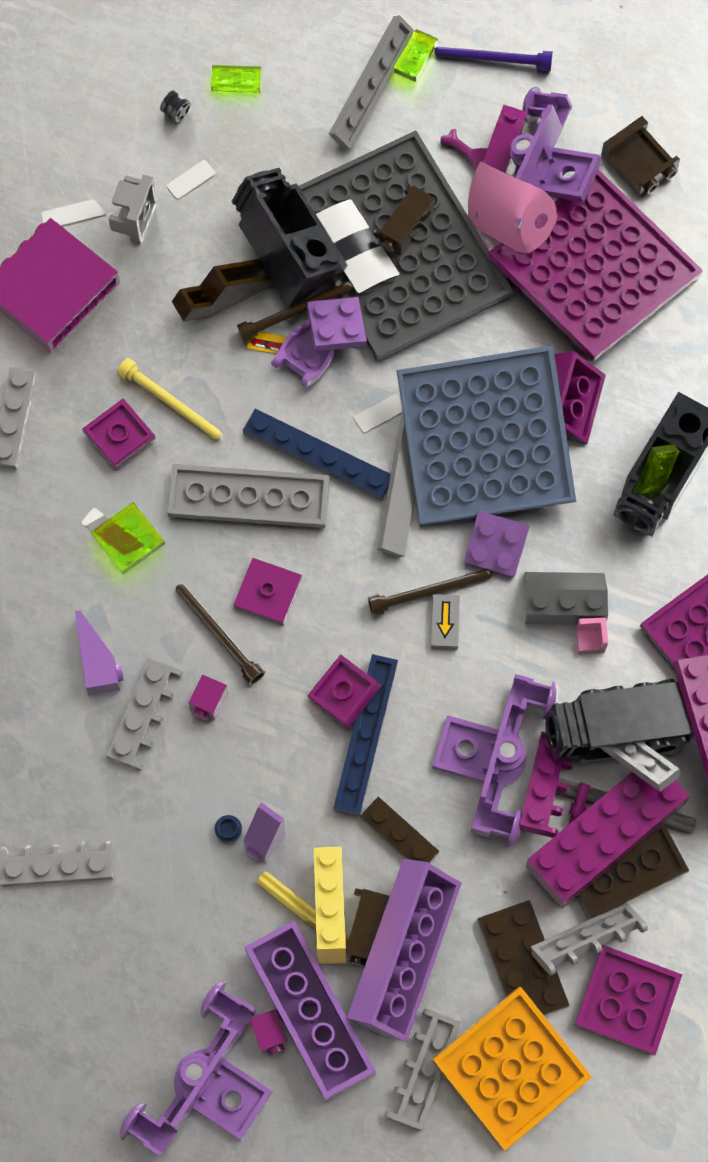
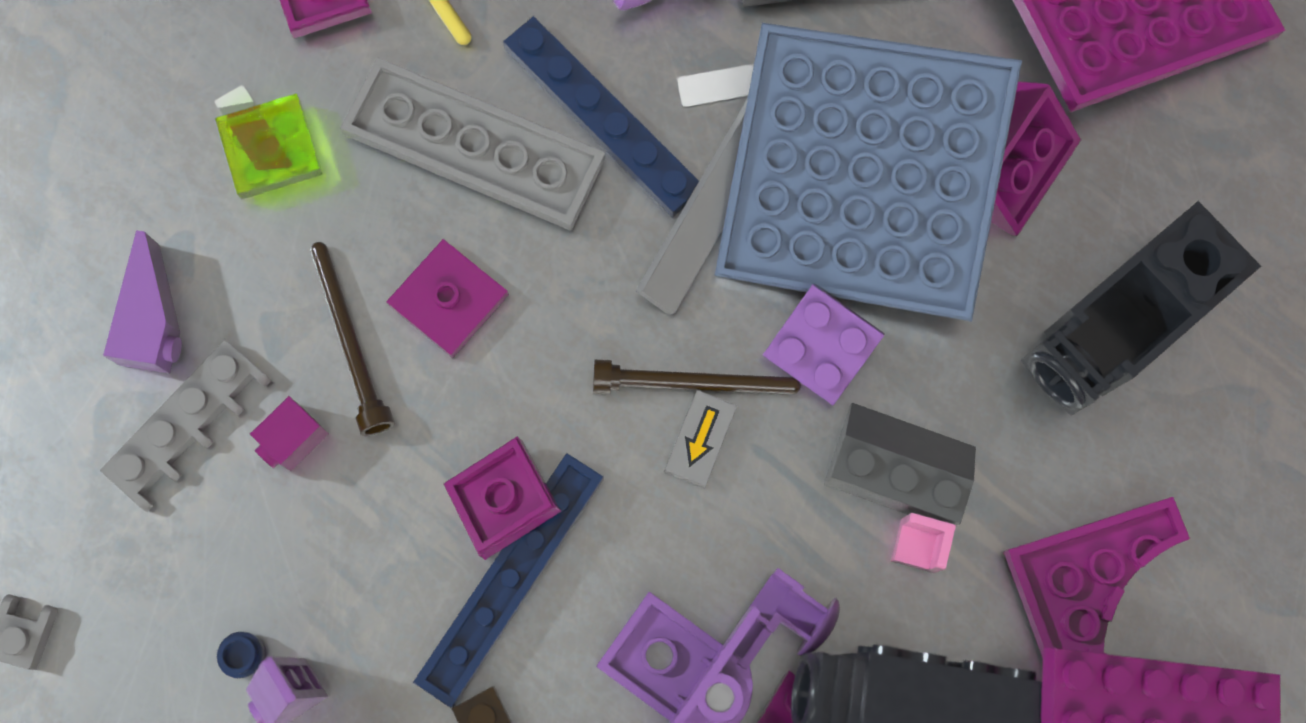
camera: 15 degrees right, 5 degrees up
clear neon green plate [636,444,679,494] -> none

